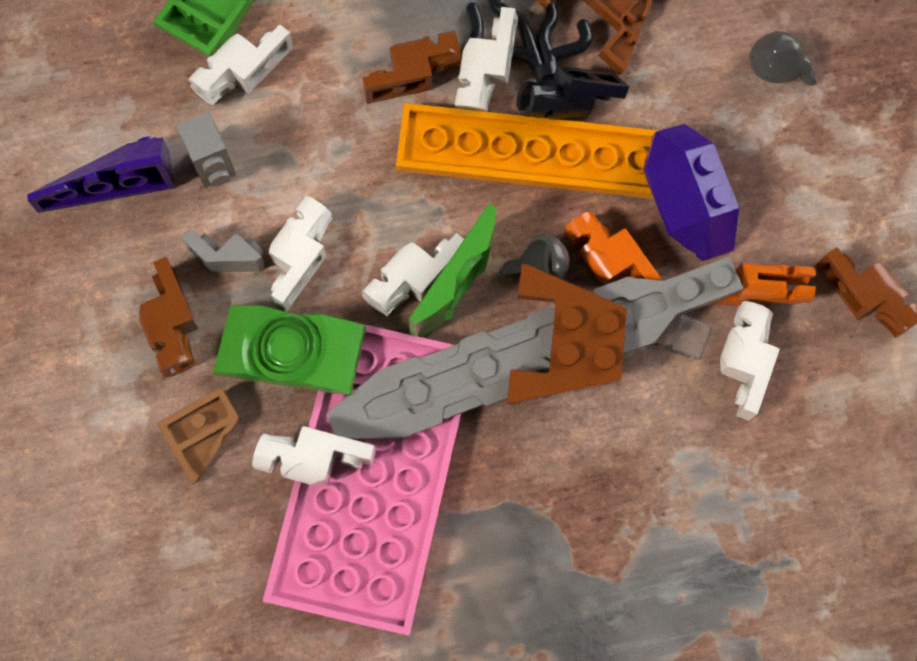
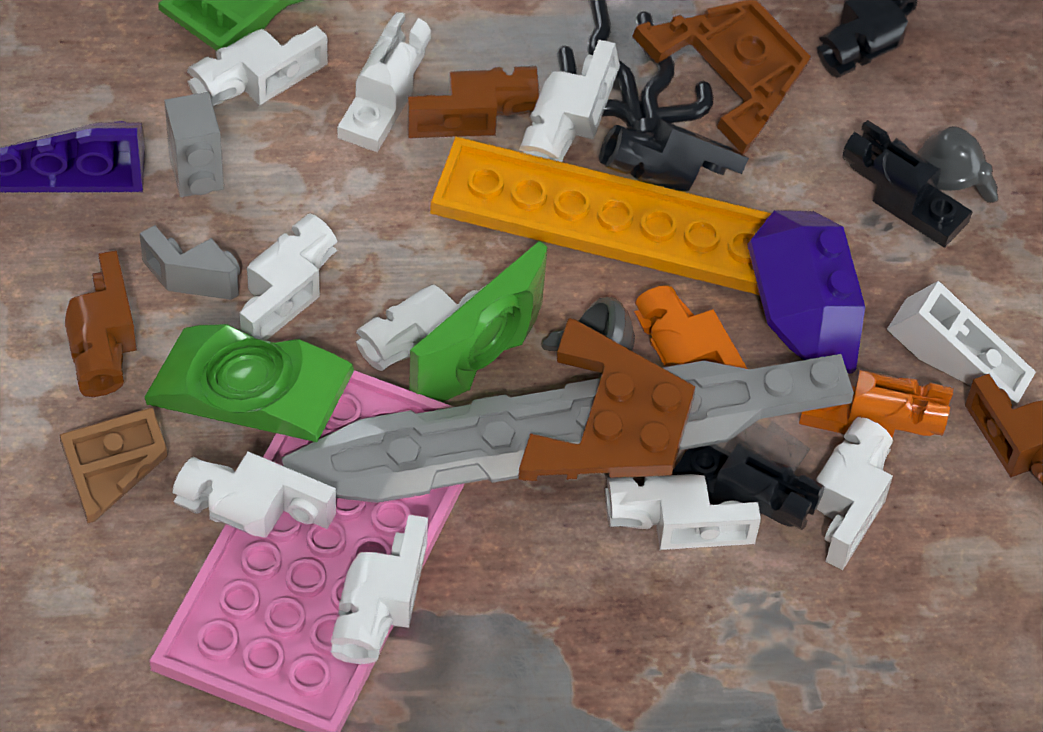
camera: 10 degrees right, 20 degrees down
none -> white plate [330,515,428,664]
none -> white plate [337,12,431,152]
none -> white plate [605,474,761,550]
none -> black plate [672,443,825,530]
none -> black plate [842,120,973,248]
none -> white slope [887,281,1036,406]

